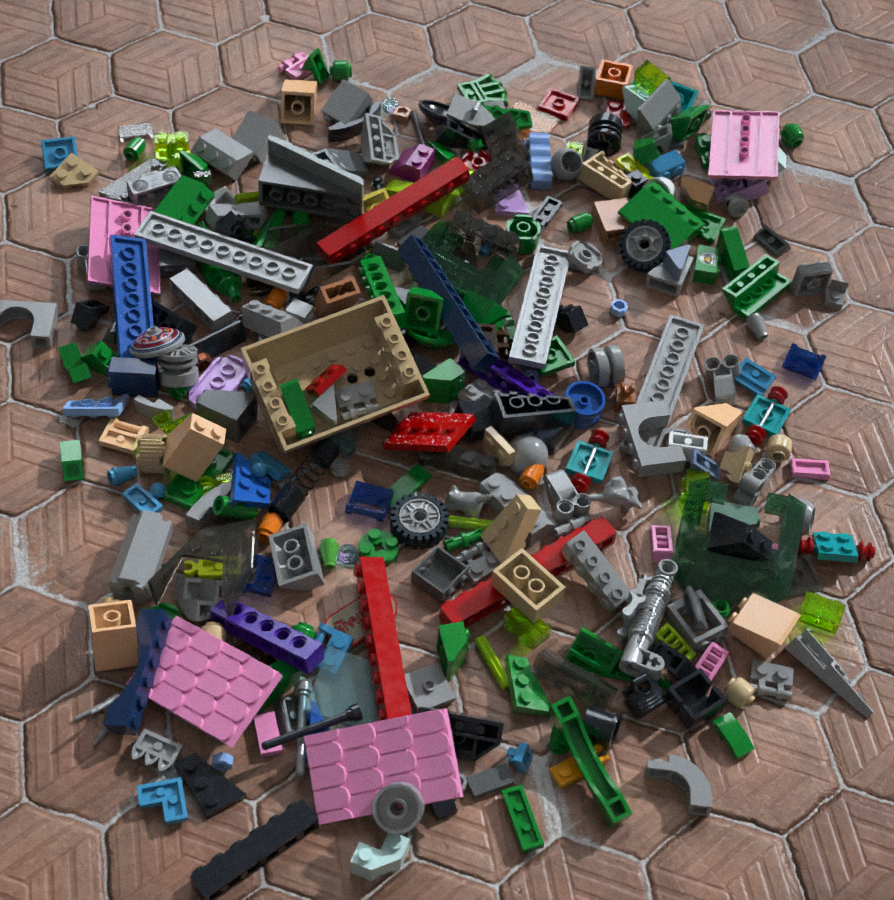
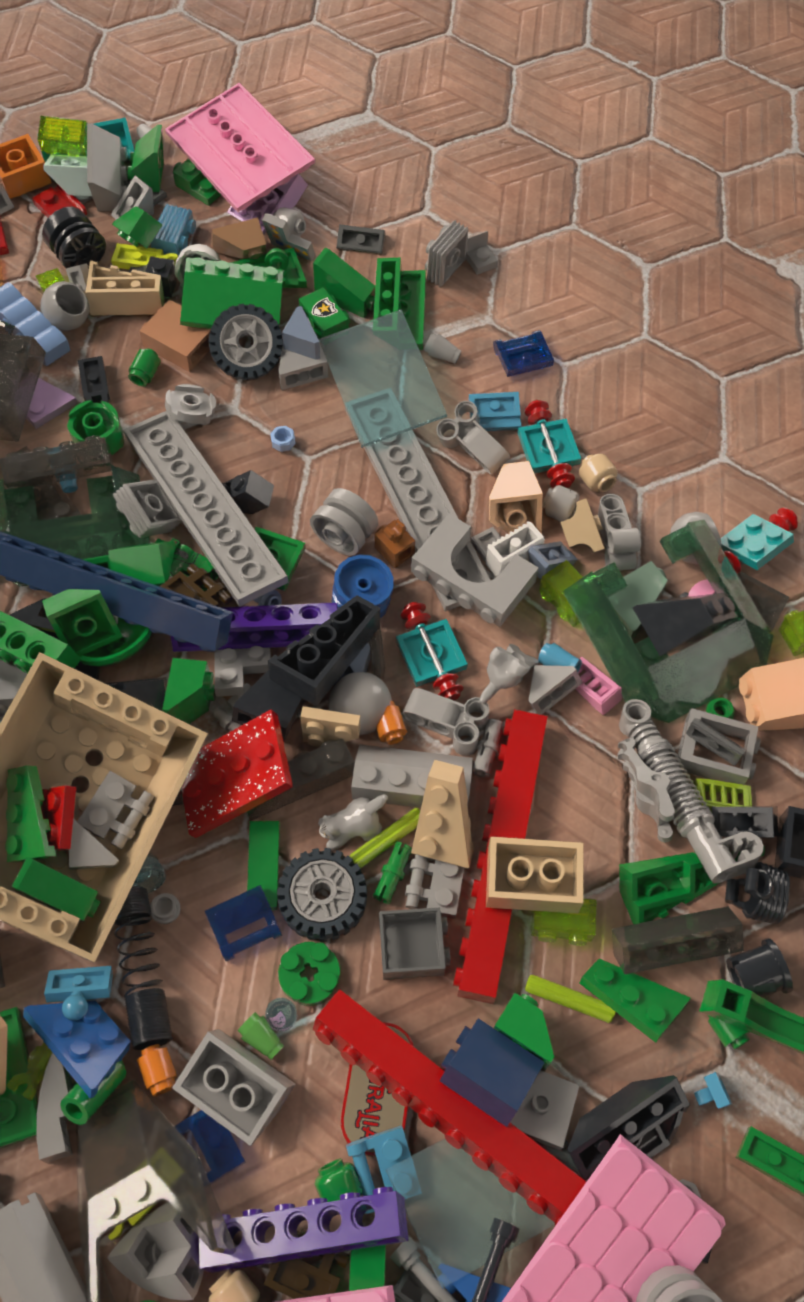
camera: 40 degrees left, 10 degrees up
dark grey tile [466,763,514,799] -> none
light orange hinge [549,744,611,789] -> none
light grey brick [561,530,630,613] -> none
bright pink slope [695,642,729,681] -> none
green head [780,123,804,148] -> none
bright pink tile [790,458,830,480] -> none
none -> green wing [5,765,56,863]
none -> light grey brick [113,480,182,538]
none -> light grey tile [262,213,316,261]
none -> green plate [265,248,289,270]
none -> clear light blue piece [319,310,447,448]
none -> dark blue brick [440,1018,545,1127]
none -> light grey slope [528,665,583,715]
none -> dark azure cone [538,643,582,672]

